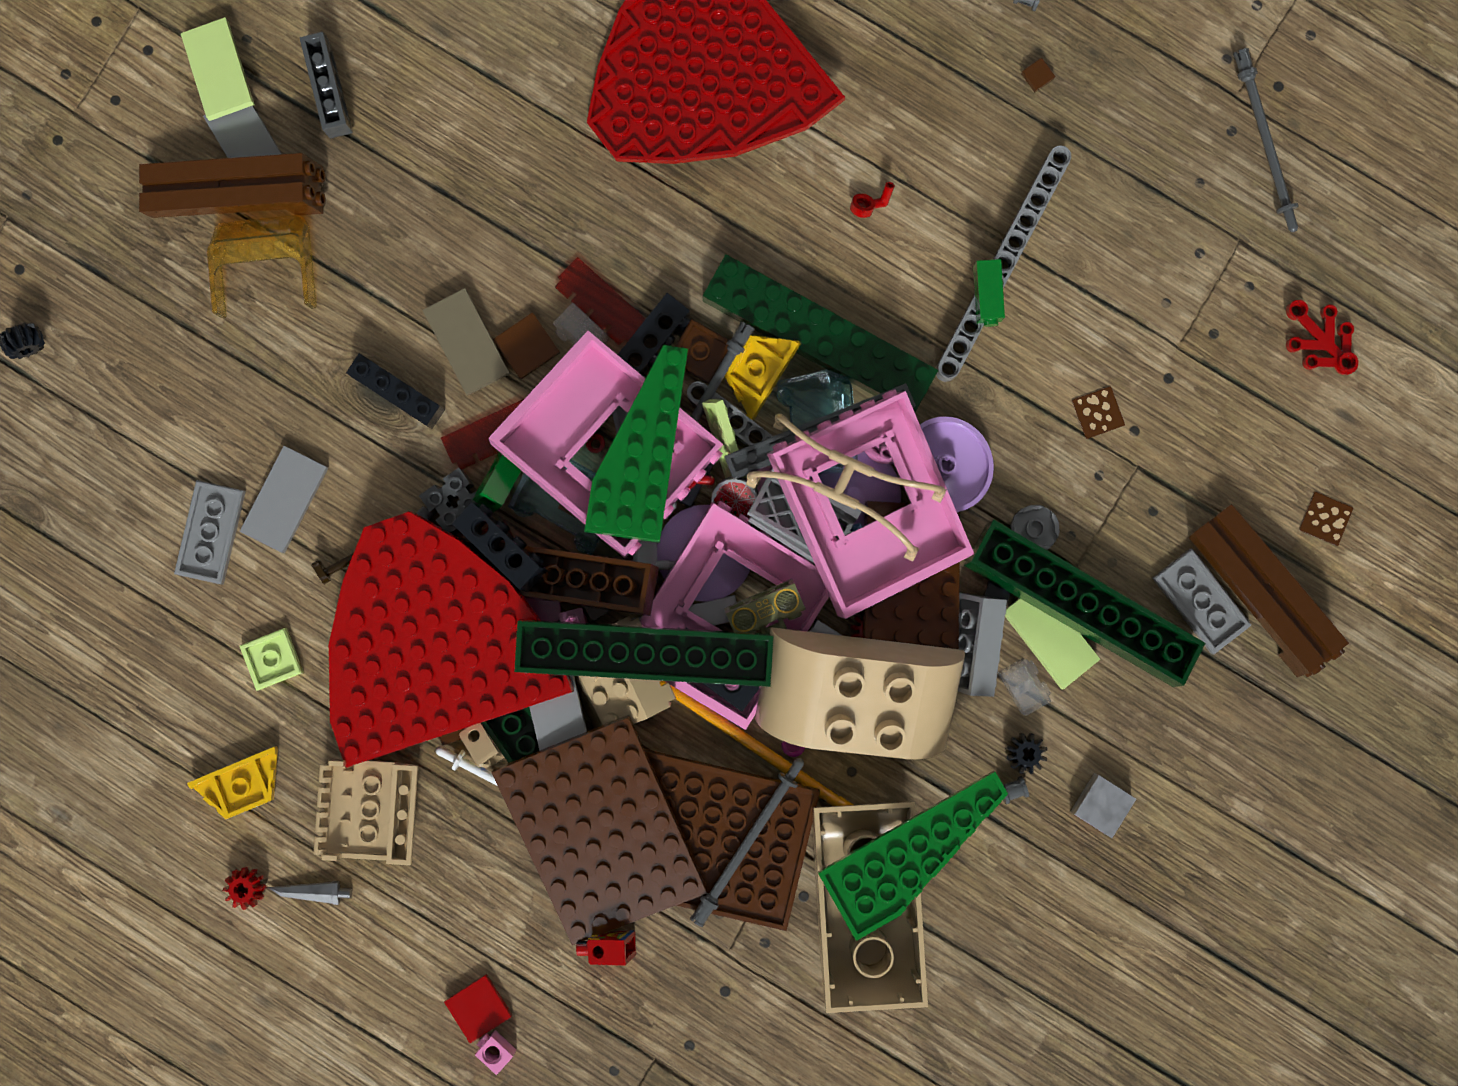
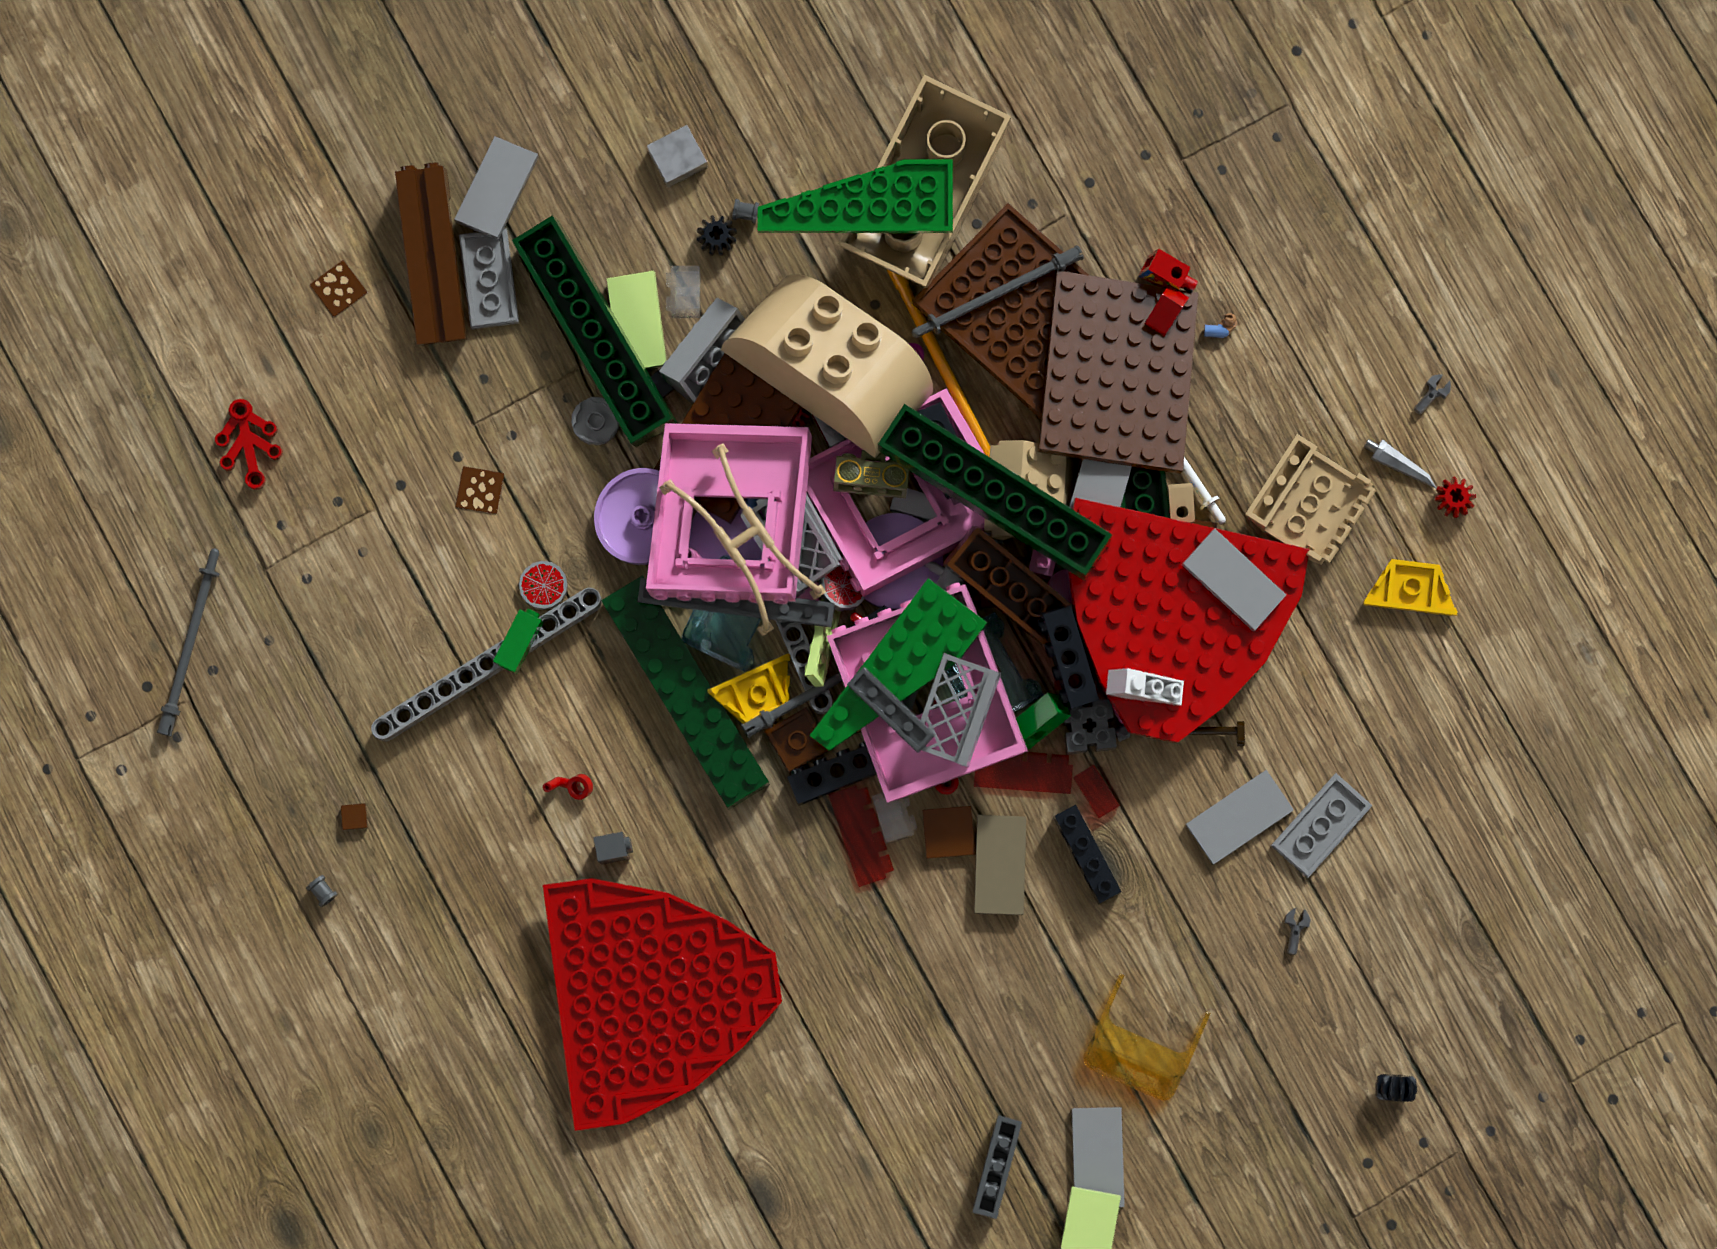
camera: 150 degrees left, 5 degrees down
reddish brown brick [139,153,326,218] -> none
yellowish green tile [240,628,304,691] -> none
red tile [444,973,512,1044] -> none
bright pink brick [475,1030,517,1075] -> none
none -> light grey tile [454,137,539,240]
none -> tile [519,561,568,610]
none -> dark grey brick [593,832,633,865]
none -> dark grey tile [847,666,935,753]
none -> light grey fence [921,653,1001,767]
none -> clear red tile [1073,764,1120,819]
none -> white slope [1106,668,1184,705]
none -> red slope [1144,285,1189,336]
none -> light grey tile [1182,529,1286,631]
none -> arm [1204,313,1237,338]
none -> flat silver bar [1284,908,1311,955]
none -> flat silver bar [1414,374,1451,414]

